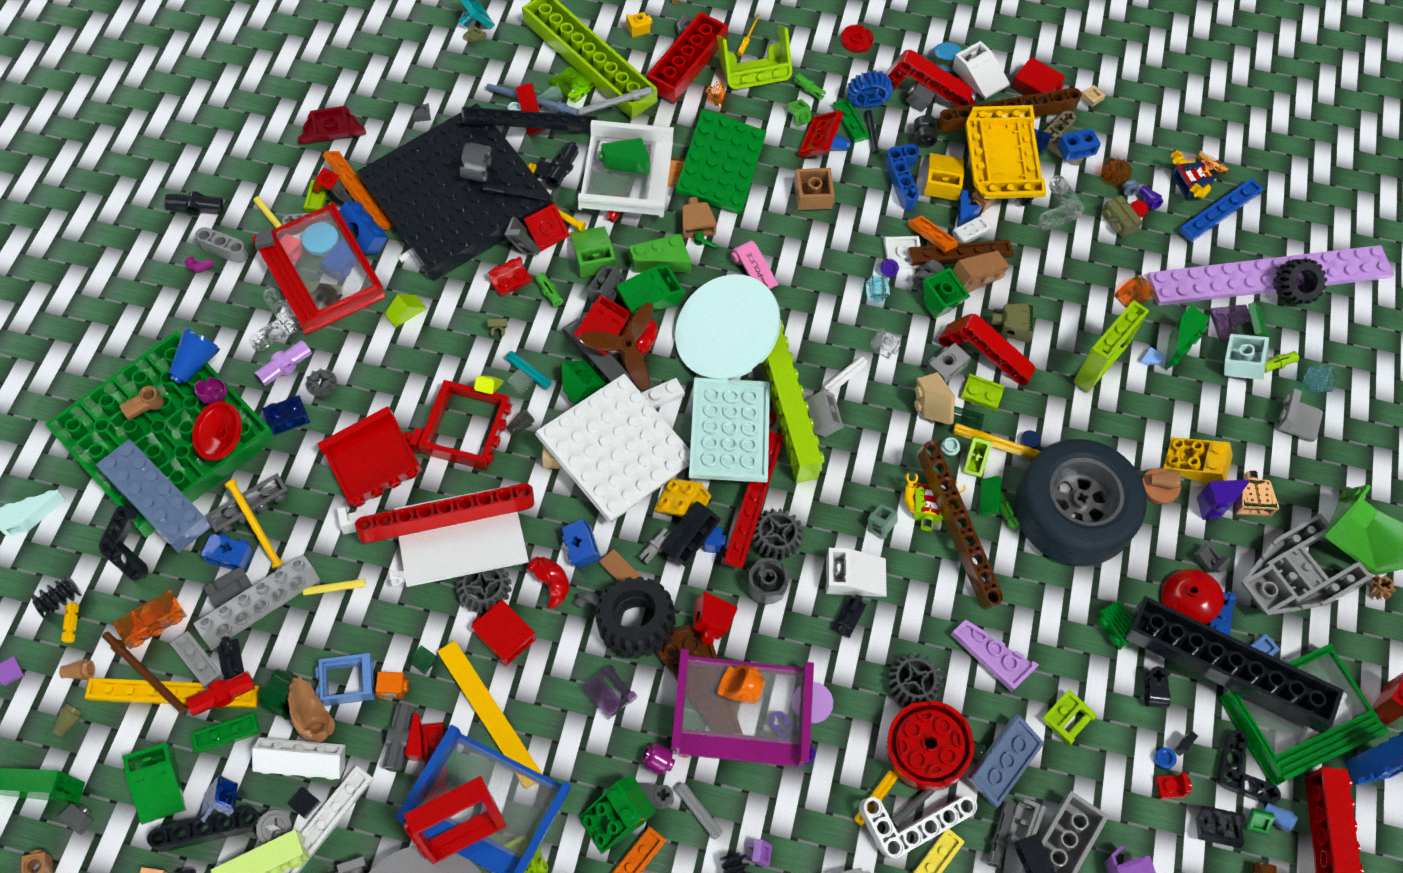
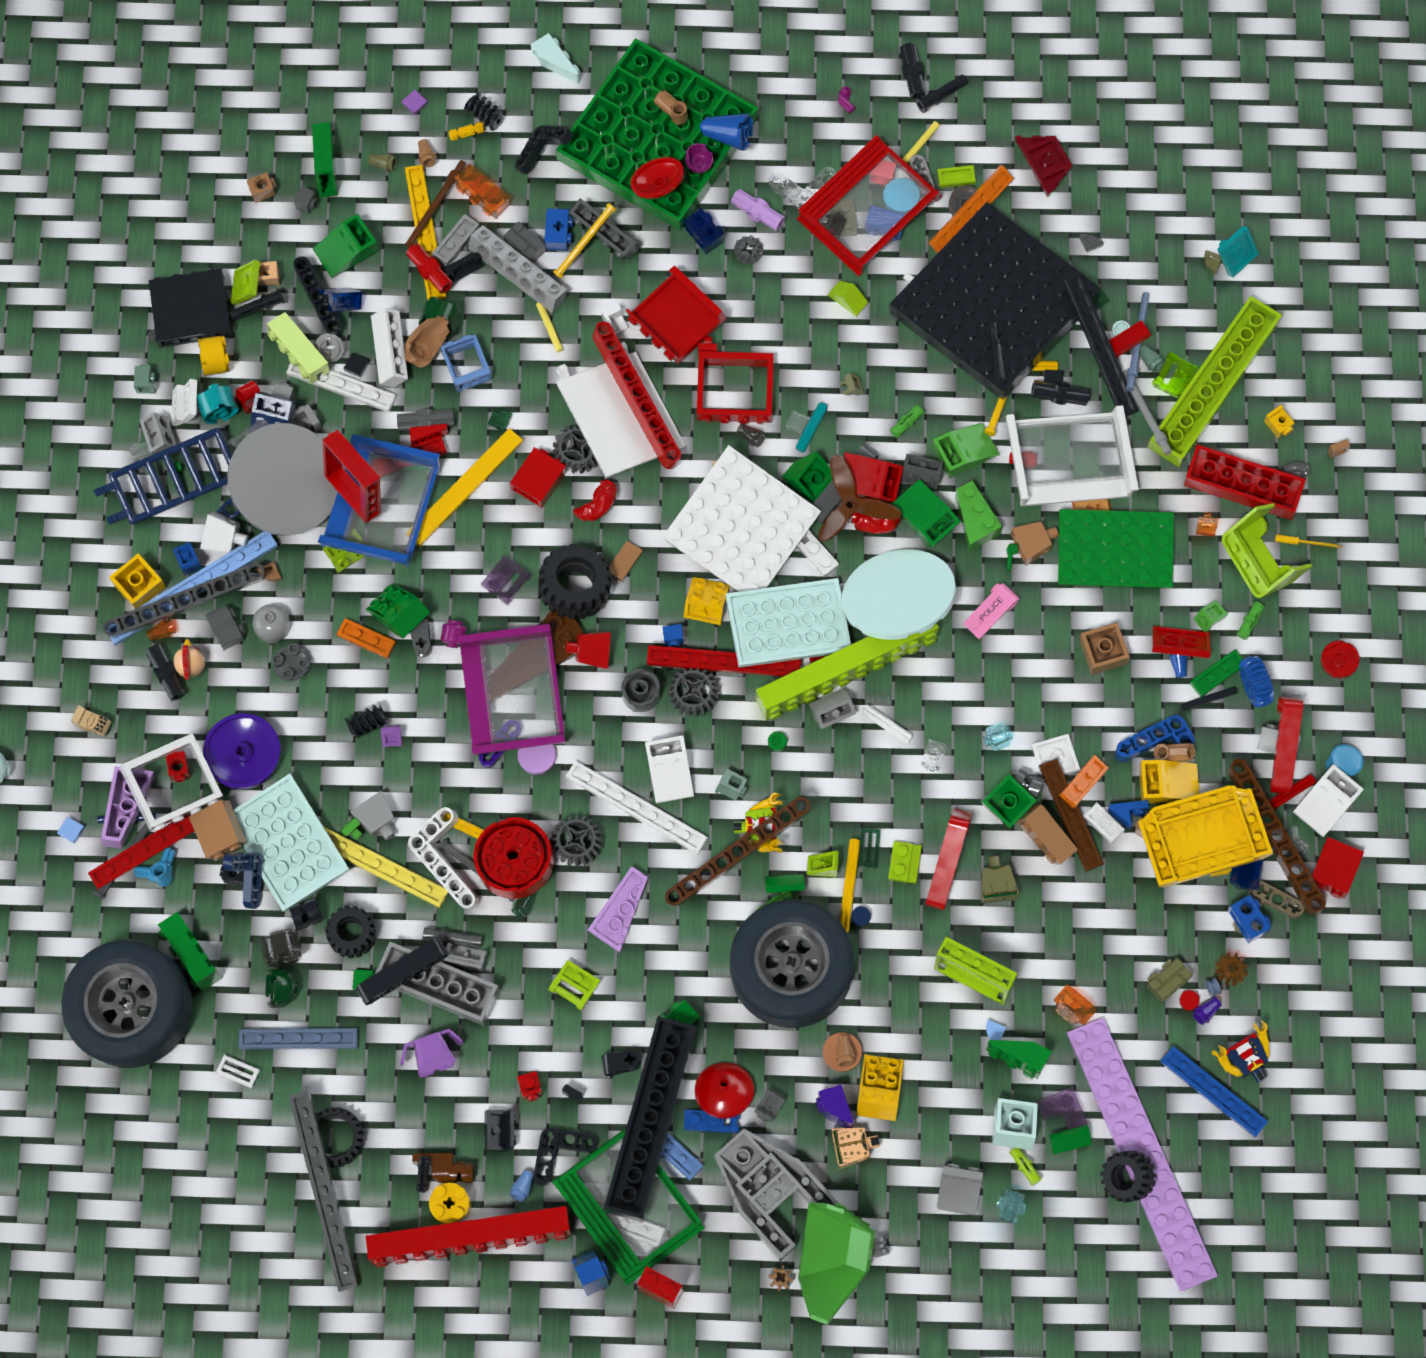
camera: 85 degrees right, 10 degrees up
sand blue brick [96,439,211,553] -> none
green tile [190,712,261,755] -> none
light grey beam [195,227,248,263] -> none
dark grey tile [255,227,275,250] -> none
red bracket [313,167,339,194] -> none
blue arch [339,201,388,254] -> none
orange brick [376,672,409,699] -> none
dark grey brick [460,142,493,182] -> none
neon yellow slope [474,376,504,394] -> none
red bracket [488,257,532,297] -> none
flat silver panel [504,217,540,255] -> none
red plate [522,203,570,252] -> none
blue brick [562,519,601,569] -> none
dark grey arm [574,592,600,608] -> none
green slope [598,138,650,175] -> none
light grey pin [638,528,671,565] -> none
black brick [661,501,721,567] -> none
light grey axle [676,783,723,840] -> none
orange helmet [716,665,766,704] -> none
black hinge [831,594,867,638] -> none
dark purple tile [880,258,899,277] -> none
pearl dark grey wheel [914,115,937,148] -> none
tan slope [914,372,955,424] -> none
light grey brick [926,343,971,383] -> none
light aqua plate [941,437,960,456] -> none
sand blue tile [967,714,1044,808] -> none
clear beam [1037,175,1084,230] -> none
tan plate [1081,85,1106,107] -> none
blue tile [1153,747,1177,770] -> none
clear orange tile [1196,151,1229,174] -> none
green tile [1245,807,1275,835] -> none
none -> white tile [565,761,708,855]
none -> green tile [768,732,787,752]
none -> black pin [915,74,968,113]
none -> medium nougat piece [1154,743,1195,761]

